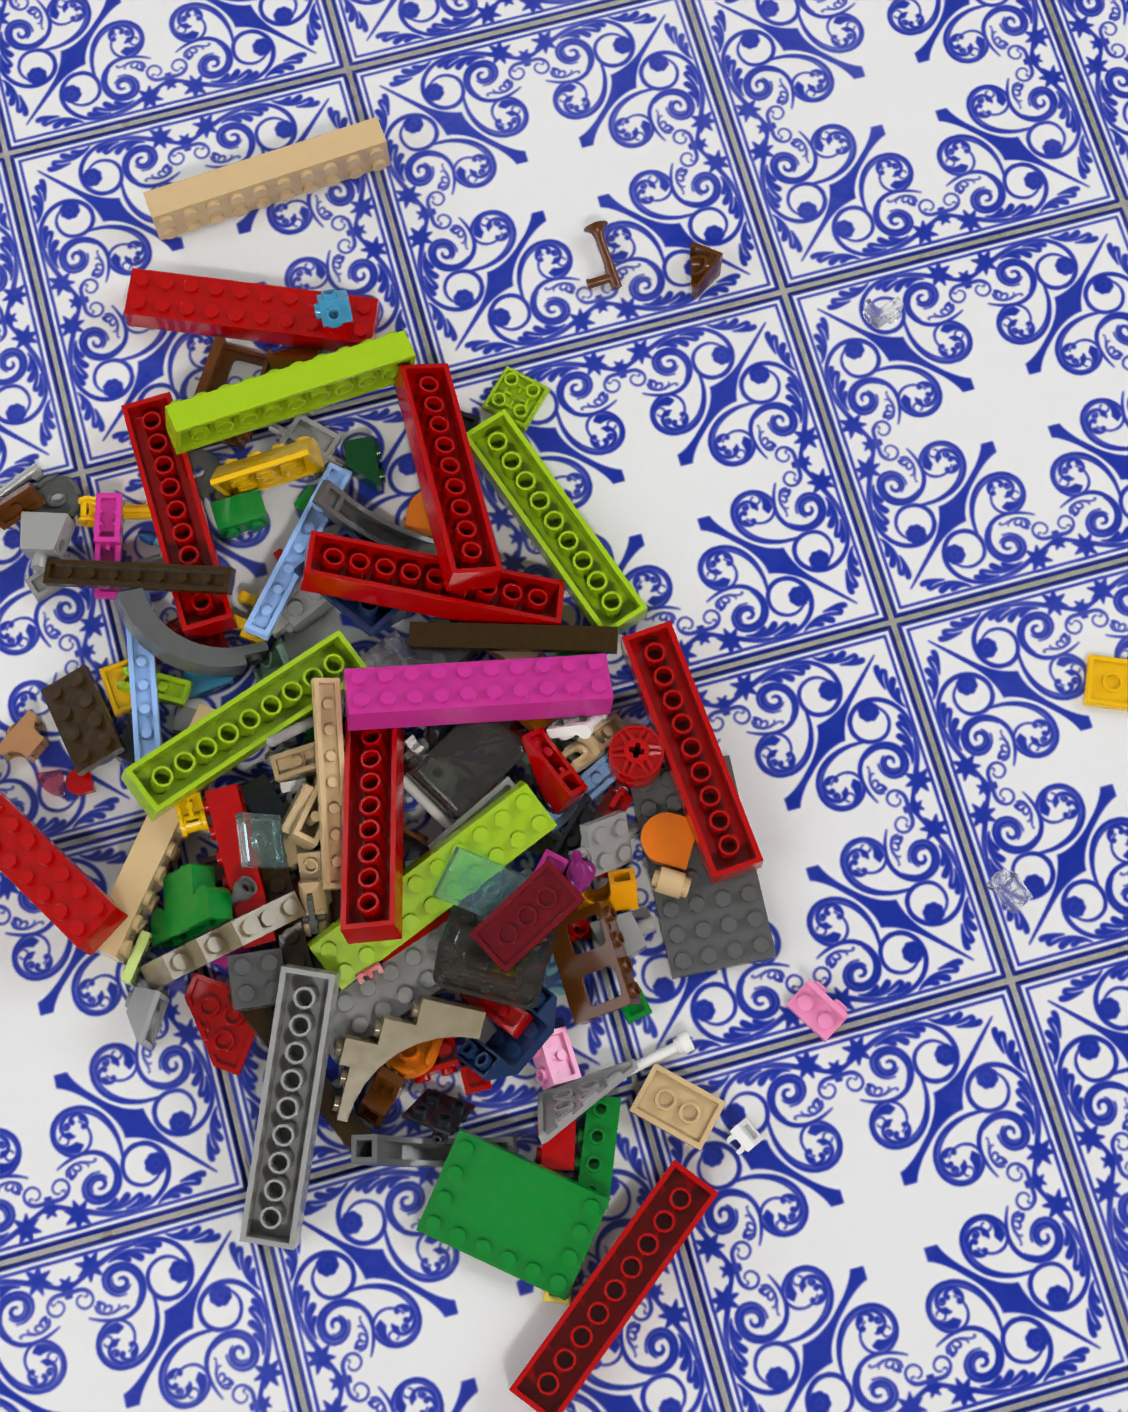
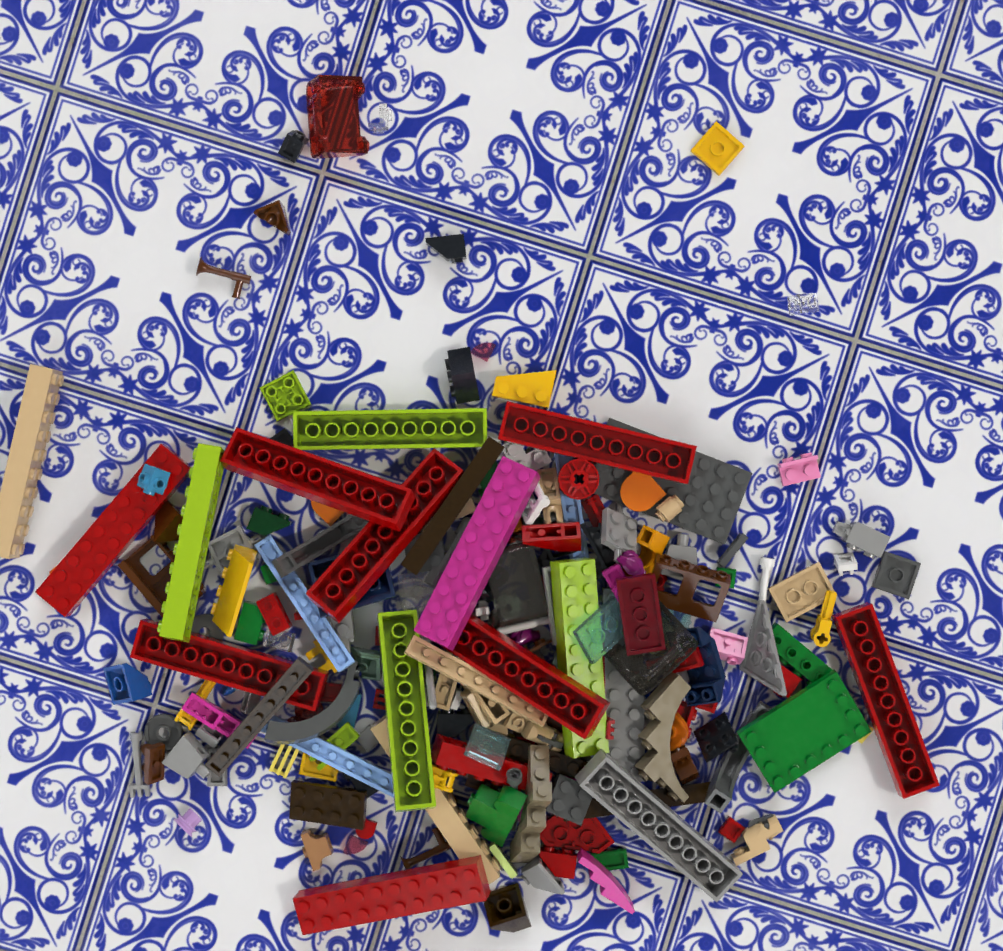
camera: 50 degrees left, 15 degrees up
none -> blue slope [103,663,152,705]
none -> light grey piece [195,724,224,748]
none -> red bracket [256,592,293,636]
none -> clear bracket [263,628,296,653]
none -> light yellow tile [269,744,299,779]
none -> black bracket [278,130,309,163]
none -> clear red windscreen [306,75,369,159]
none -> reddish brown piece [400,827,451,869]
none -> black slope [425,234,467,264]
none -> black brick [445,347,480,404]
none -> clear pink tile [471,343,496,362]
none -> dark brown slope [483,883,532,933]
none -> yellow wedge [492,370,557,409]
none -> white plate [502,442,552,471]
none -> magenta animal [508,622,541,646]
none -> red slope [539,845,577,879]
none -> dark pink slope [577,848,635,915]
none -> green tile [589,847,629,871]
none -> dark grey tile [717,533,748,568]
none -> red tile [718,816,745,843]
none -> tan plate [731,814,783,866]
none -> yellow connector [810,590,837,647]
none -> light grey hinge [832,521,890,559]
none -> dark grey tile [871,551,921,599]

